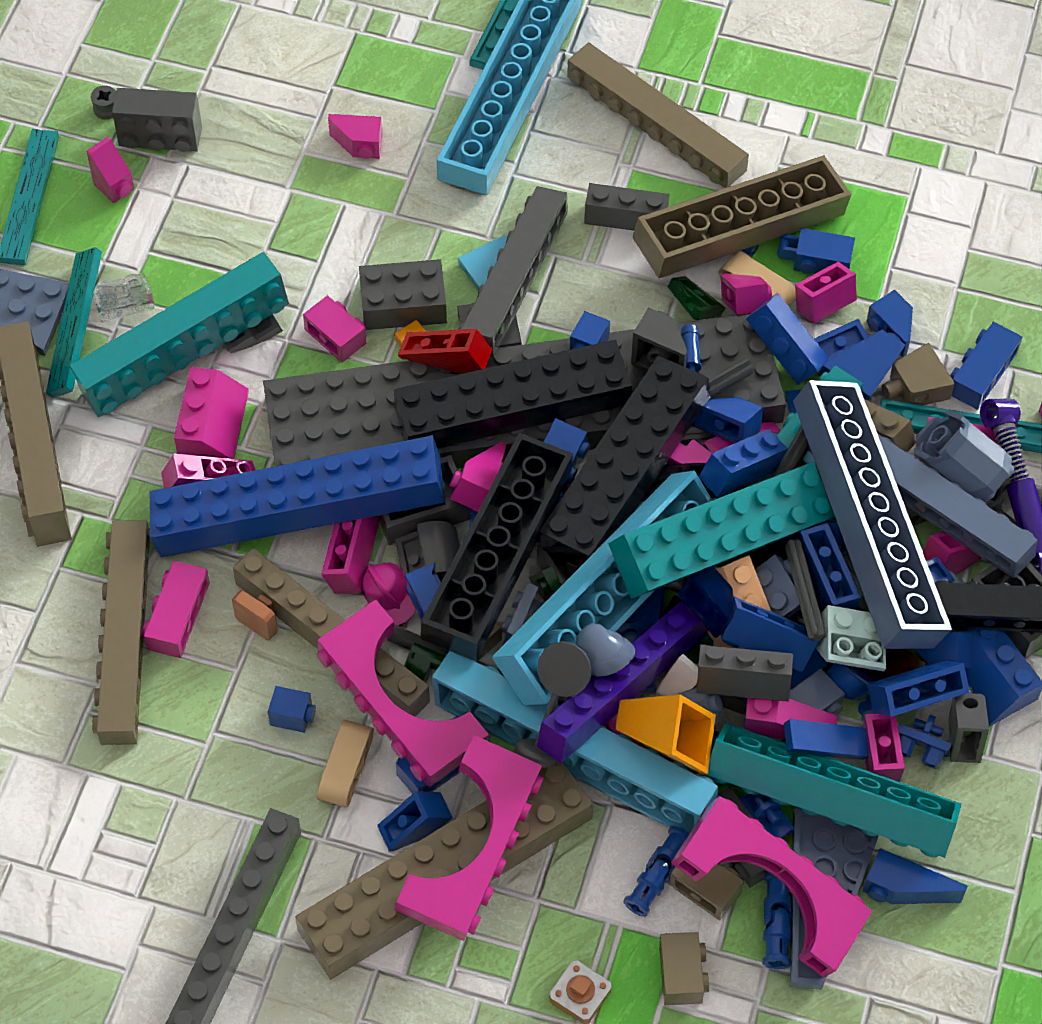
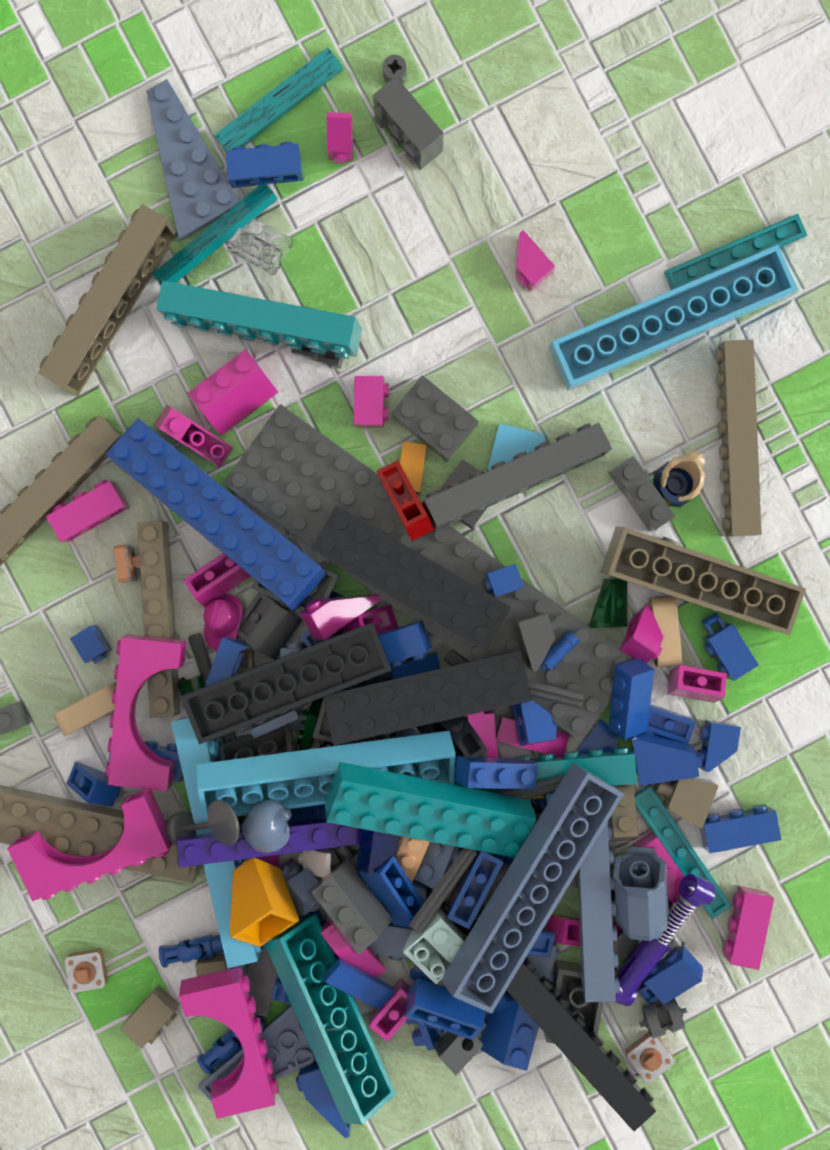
camera: 45 degrees right, 30 degrees up
none -> blue brick [226,142,304,188]
none -> piece [653,451,705,508]

